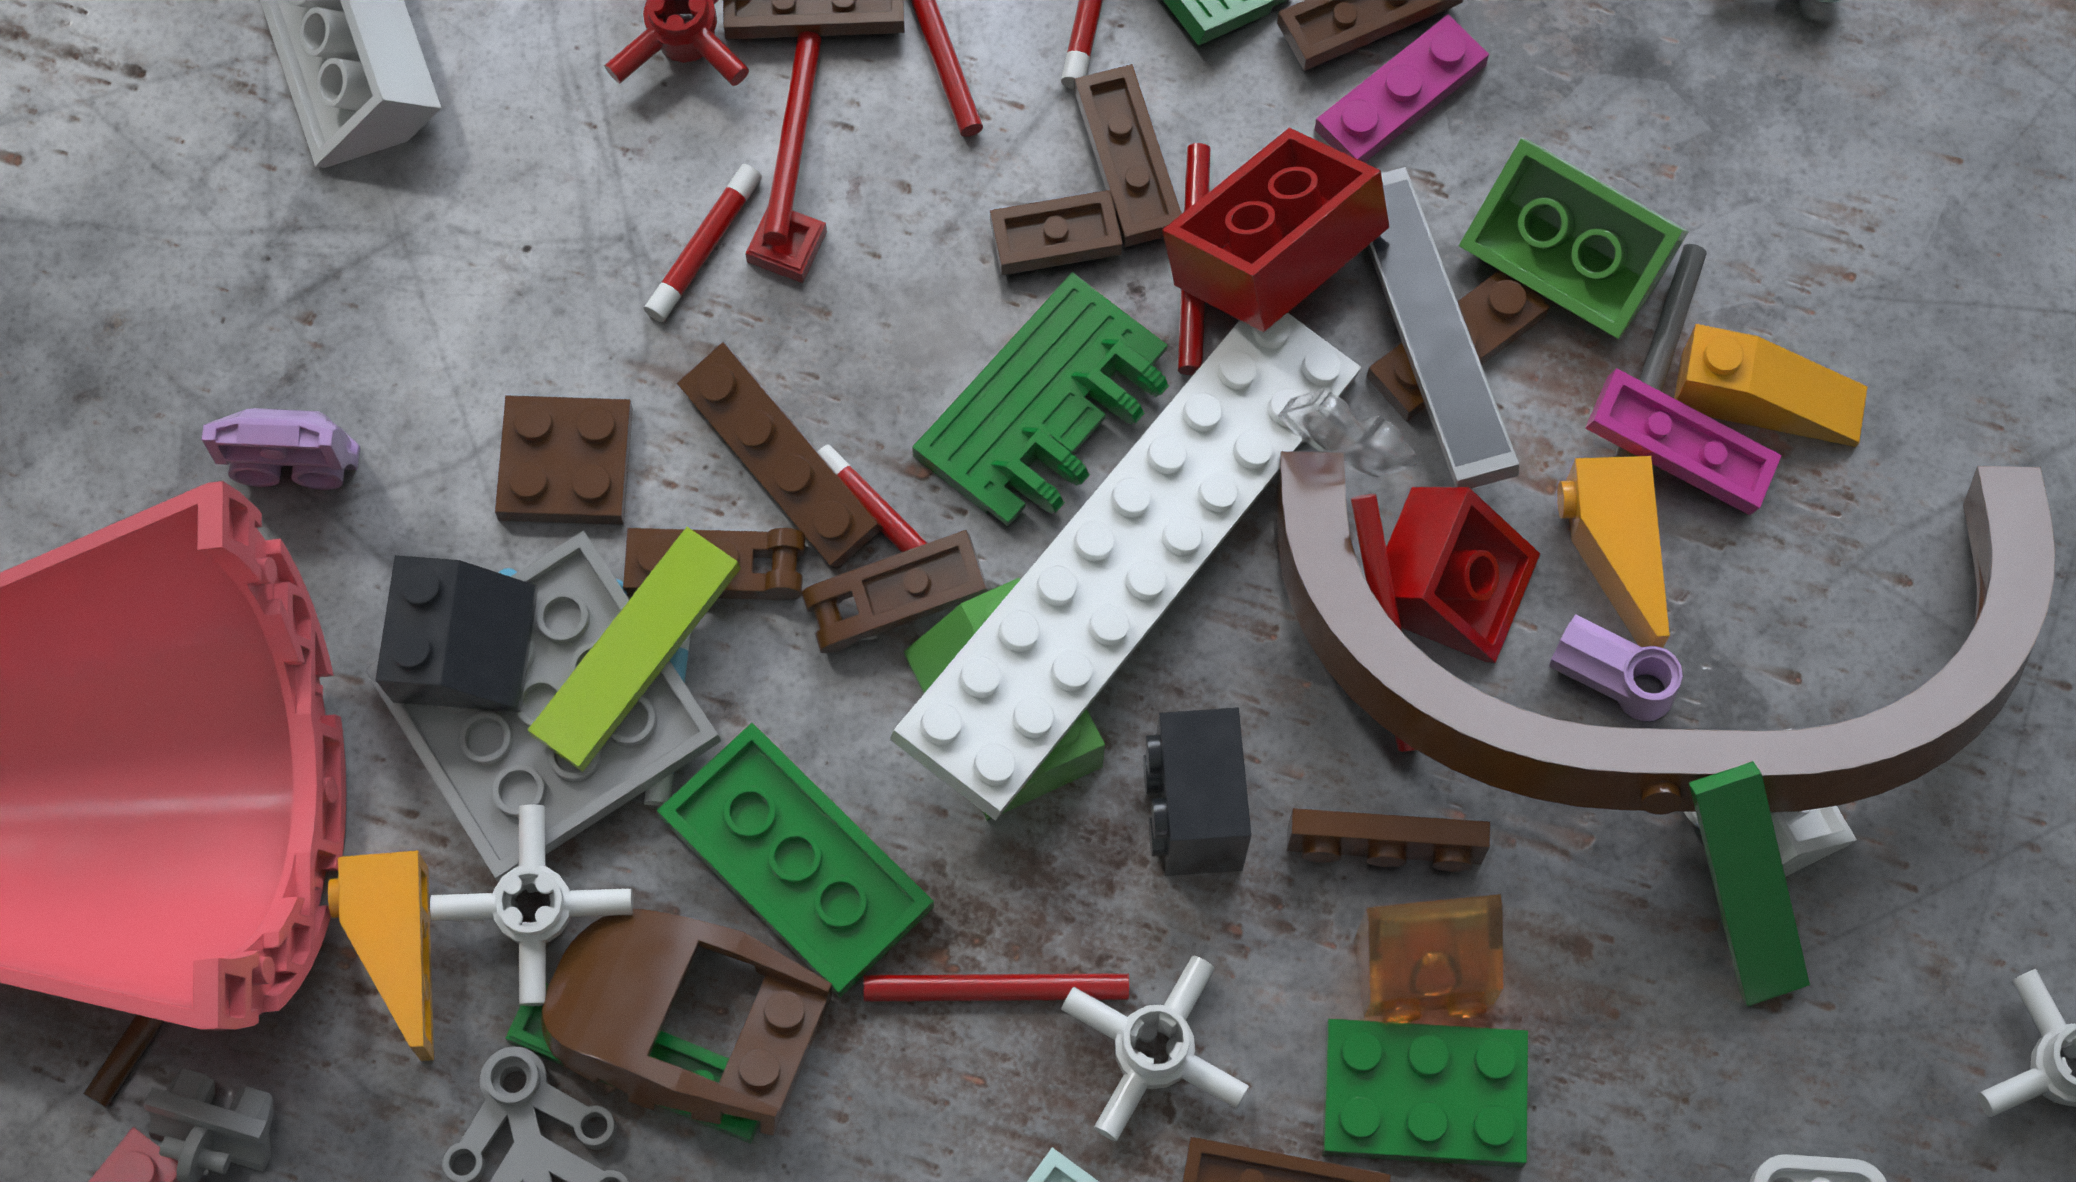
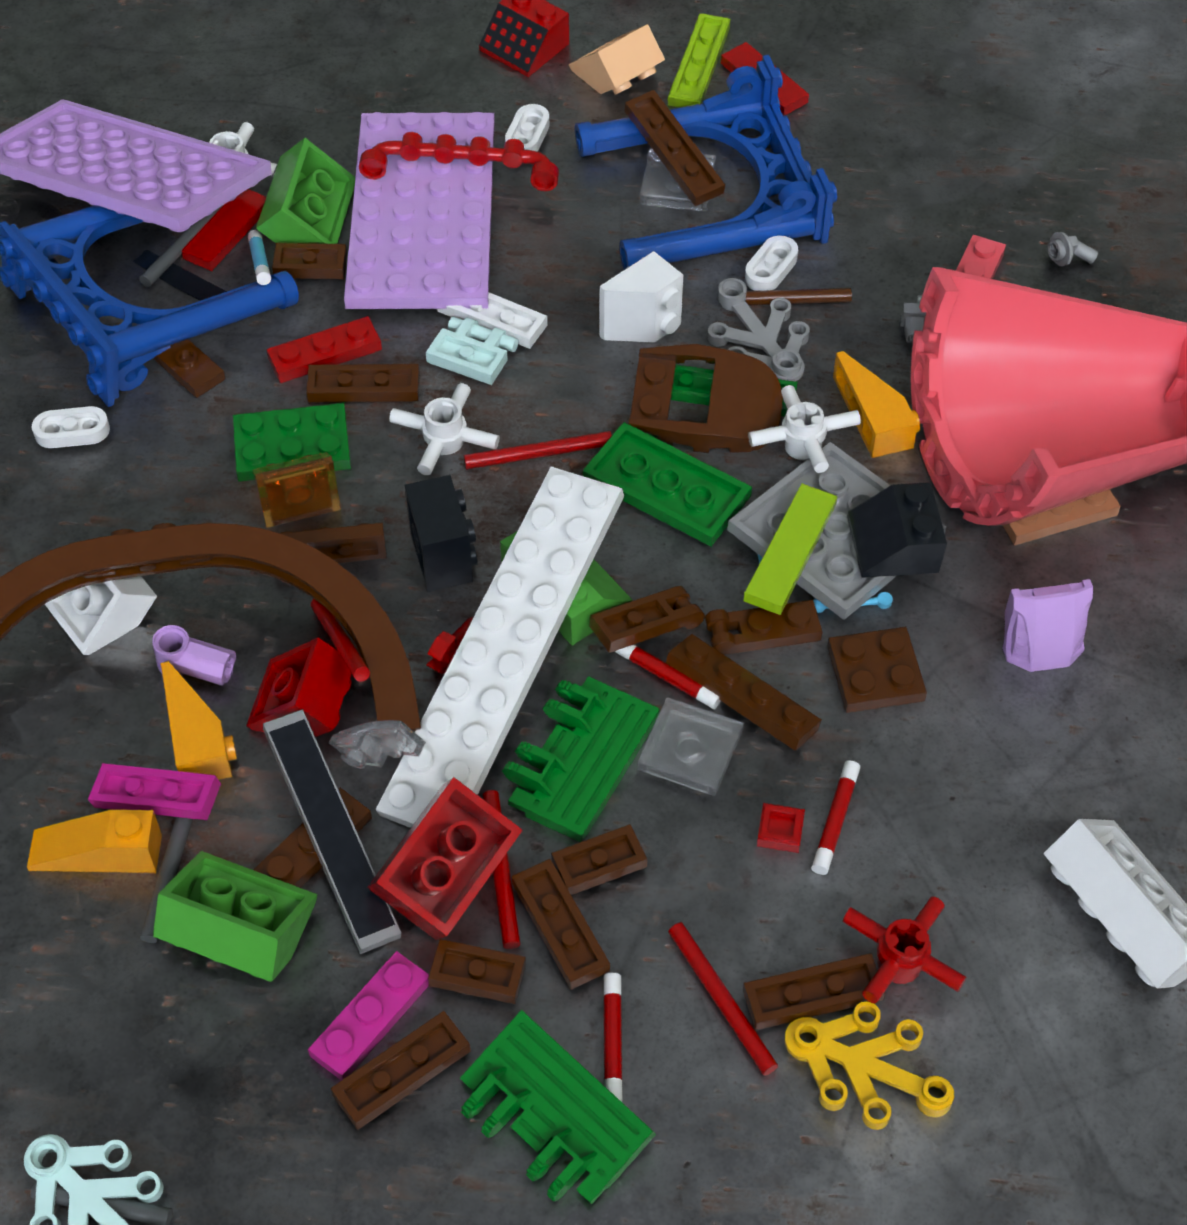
camera: 170 degrees right, 15 degrees down
red bar [763,31,821,246] -> none
green tile [1689,761,1810,1006] -> none
none -> red bar [426,617,474,674]
none -> reddish brown plate [428,939,526,1004]
none -> clear tile [637,697,744,796]

